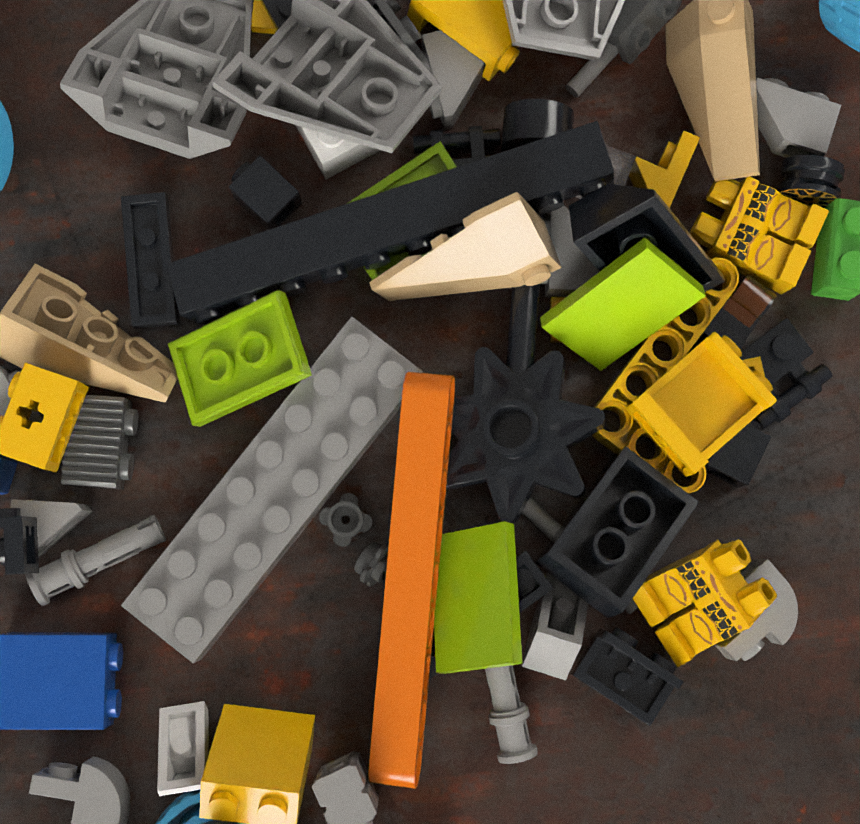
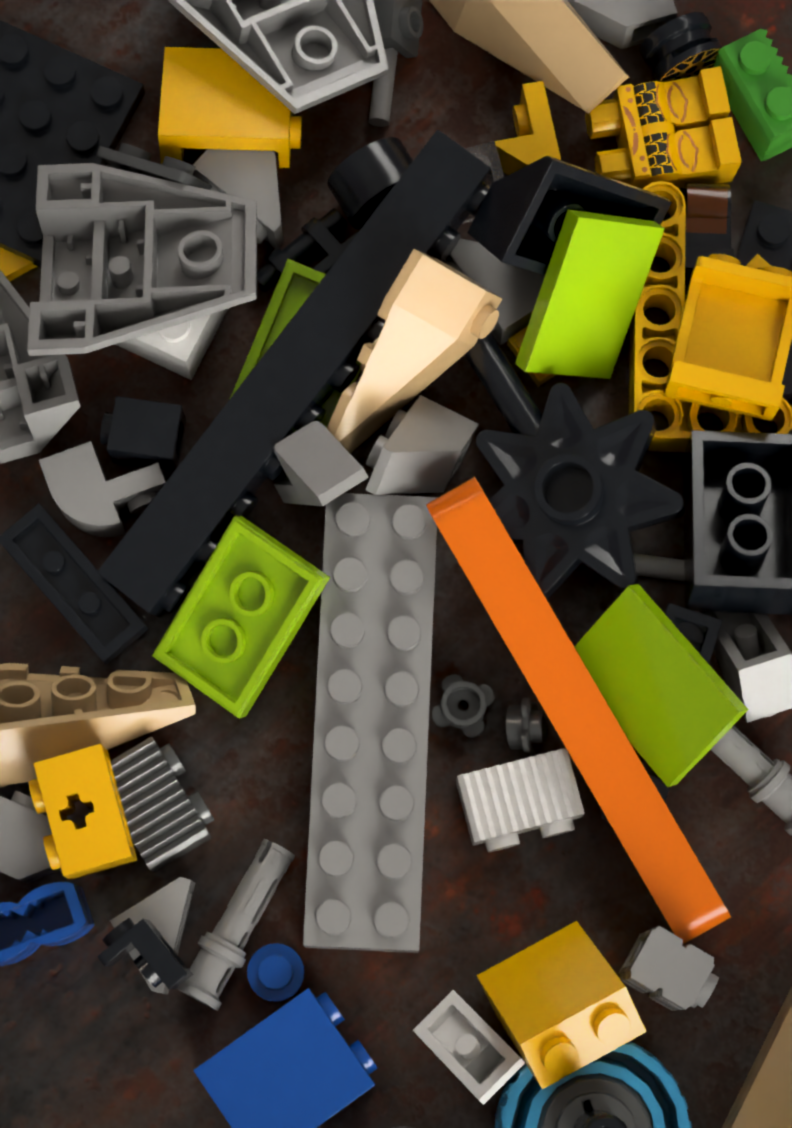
camera: 30 degrees left, 5 degrees down
none -> light grey brick [39,441,166,537]
none -> blue plate [247,943,304,1002]
none -> light grey slope [273,421,369,506]
none -> light grey slope [365,395,479,495]
none -> white brick [456,748,585,853]

